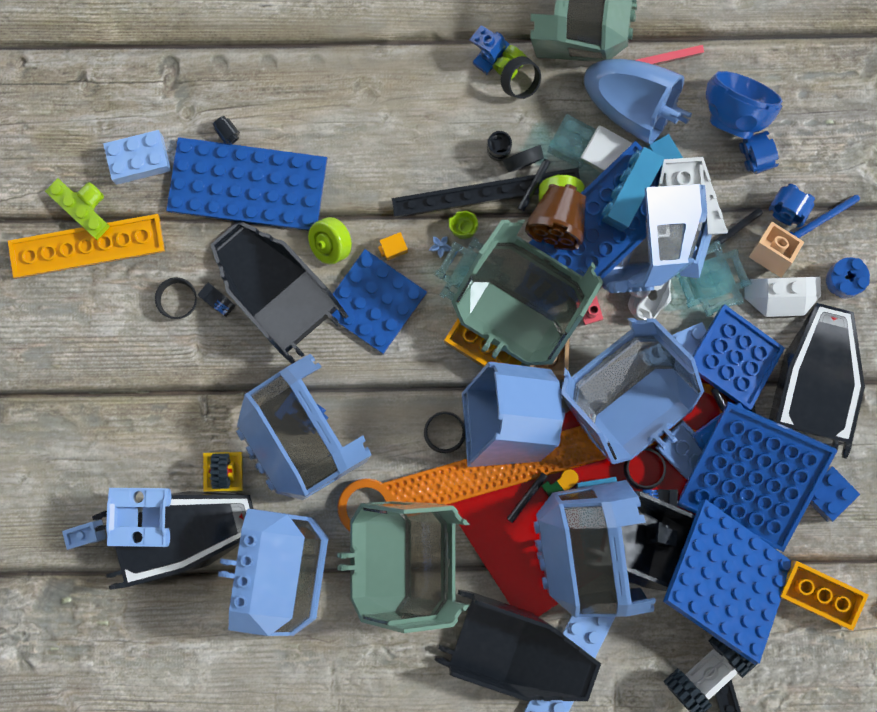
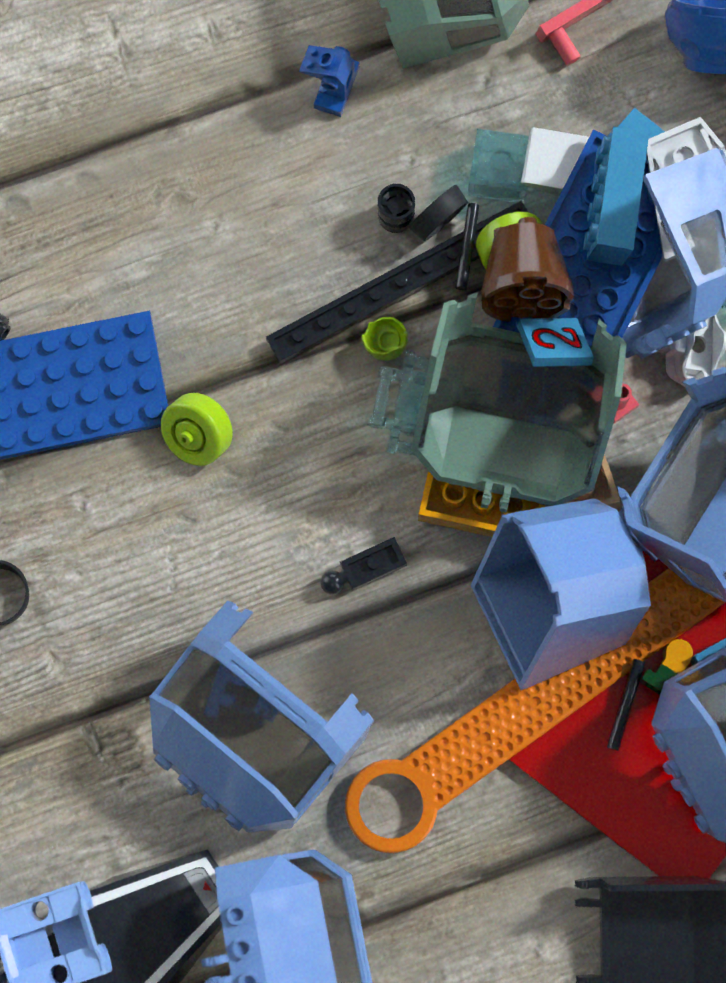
camera: 15 degrees left, 5 degrees down
black leg [198,282,236,318] -> none
plate [203,452,243,492] -> none
black windscreen [210,221,349,364] -> none
blue plate [331,249,427,355] -> none
sand green windscreen [337,501,470,633] -> none
light orange brick [378,232,408,261] -> none
black tyre [424,411,465,454] -> none
light blue plant [429,236,452,258] -> none
lime wheel [493,45,527,80] -> none
black tyre [500,56,541,99] -> none
medium blue windscreen [584,59,692,145] -> none
none -> black plate [320,537,407,595]
none -> dark azure tile [518,318,594,367]

